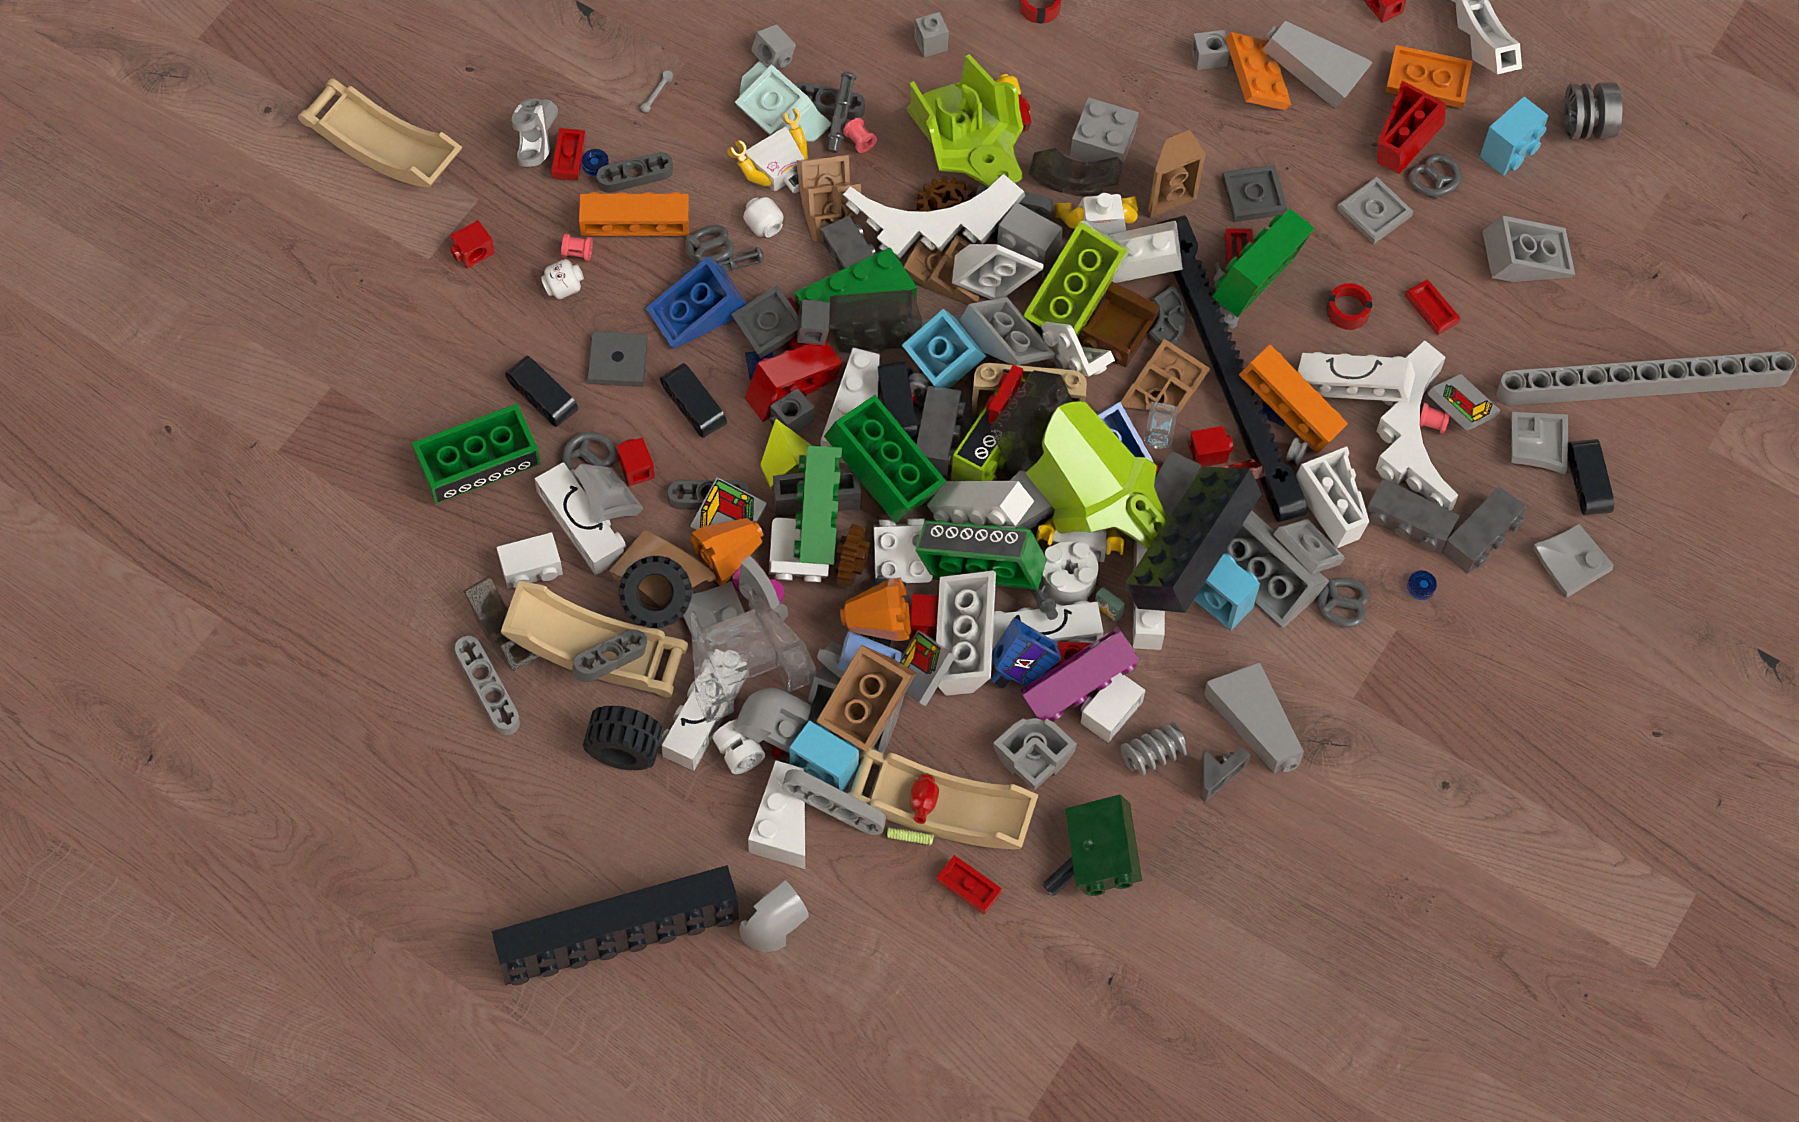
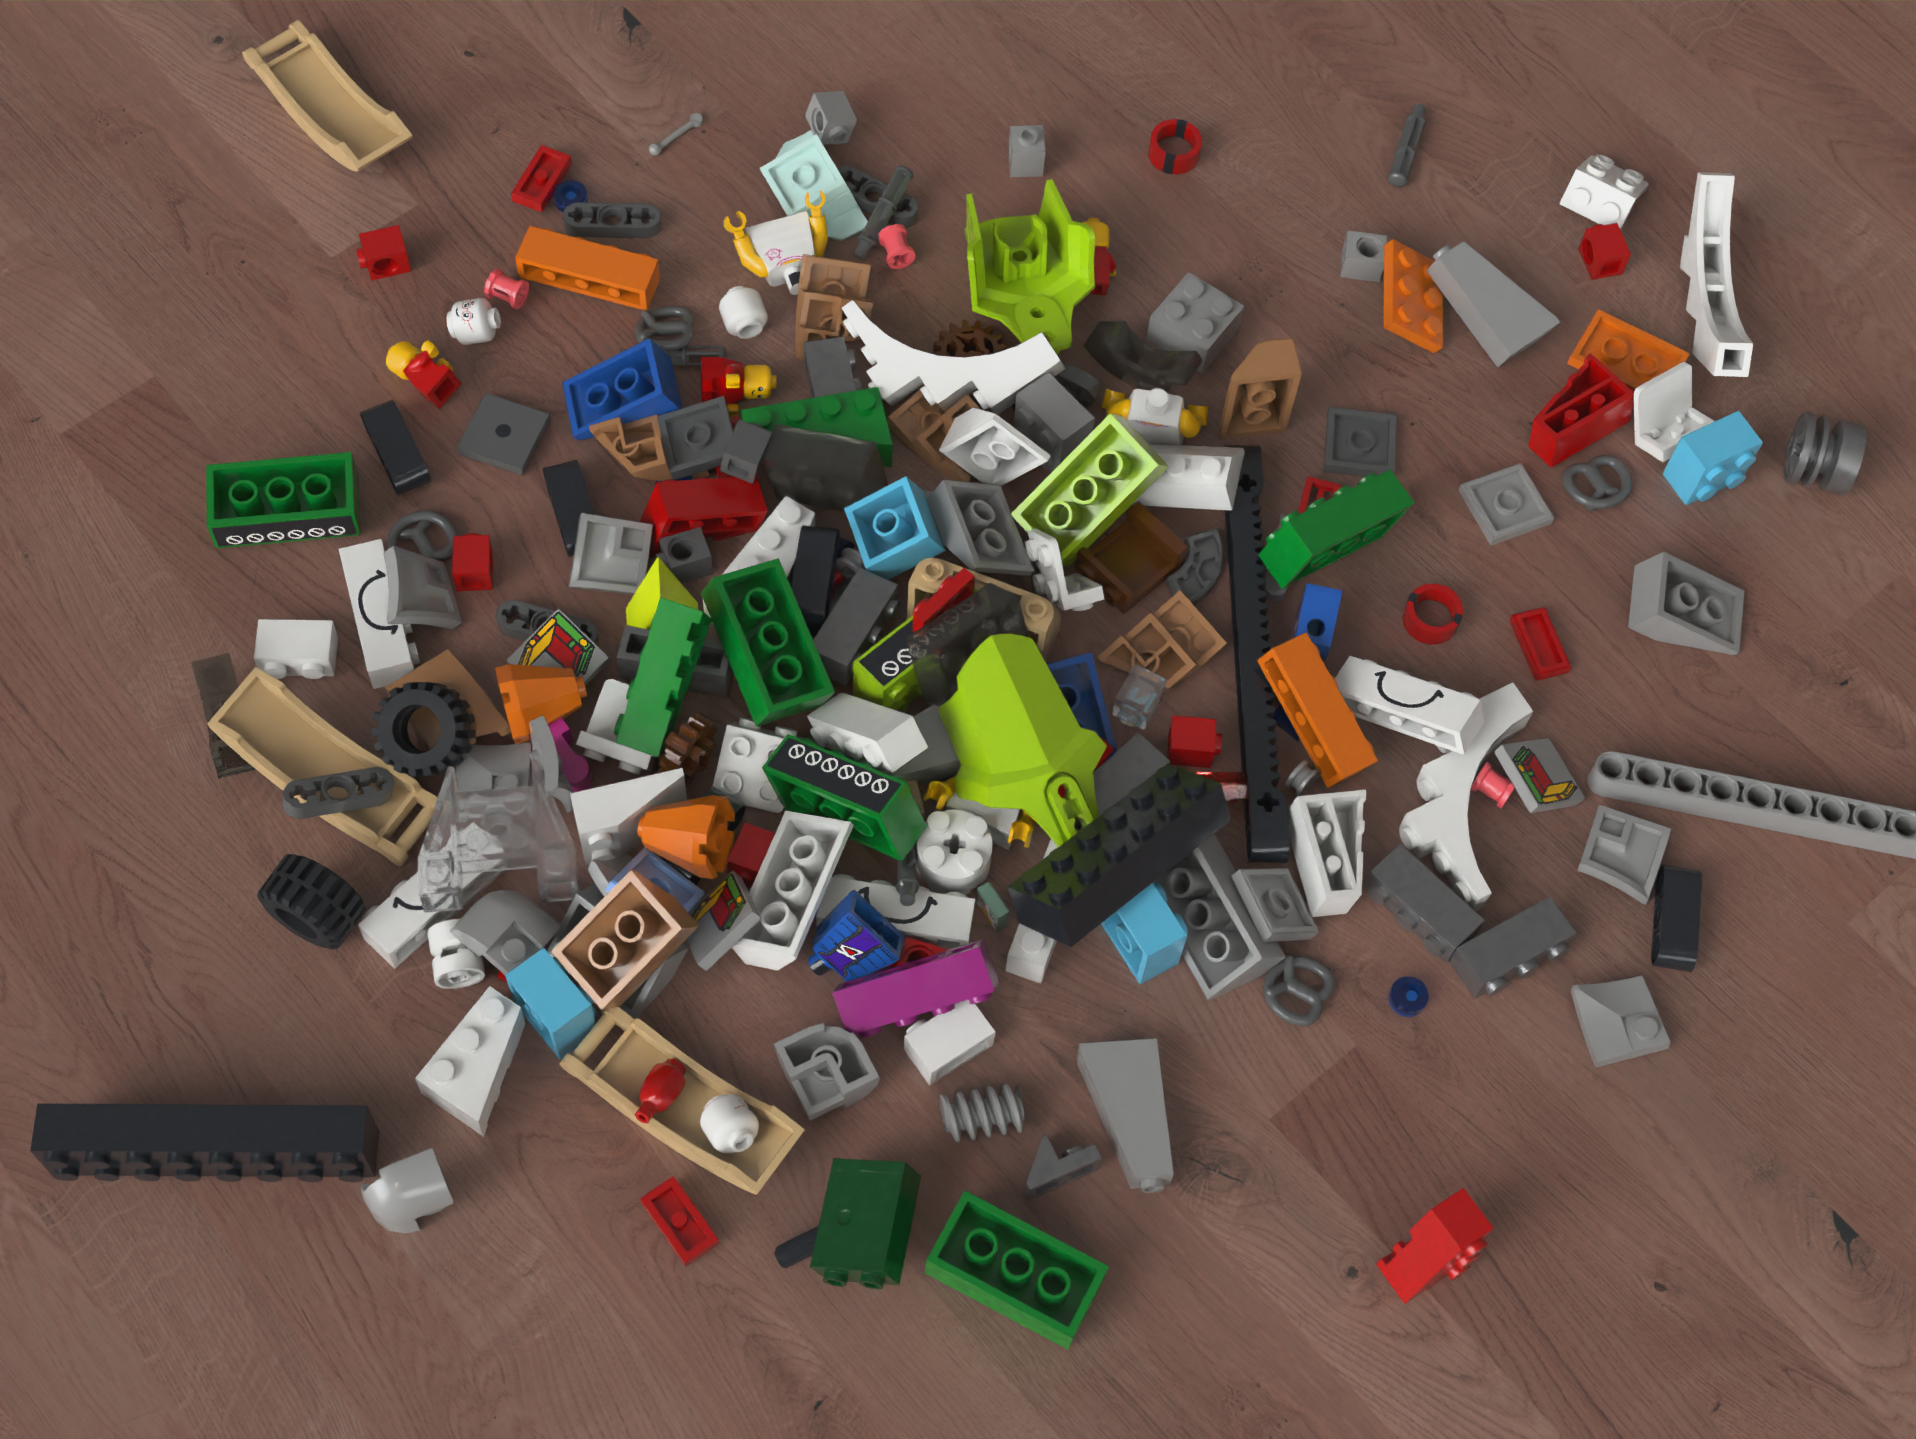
camera: 15 degrees right, 0 degrees up
light grey beam [455,636,520,735] -> none
light grey connector [511,98,558,167] -> none
light grey beam [782,769,887,835] -> none
yellowish green piece [887,827,934,846] -> none
none -> red piece [386,340,462,410]
none -> light grey plate [568,513,653,595]
none -> white slope [570,768,687,865]
none -> medium nougat slope [589,414,710,481]
none -> white head [700,1094,759,1154]
none -> piece [701,357,777,417]
none -> green brick [925,1190,1109,1350]
none -> blue torso [1292,583,1342,662]
none -> red wedge [1376,1187,1494,1304]
none -> white bracket [1634,362,1715,462]

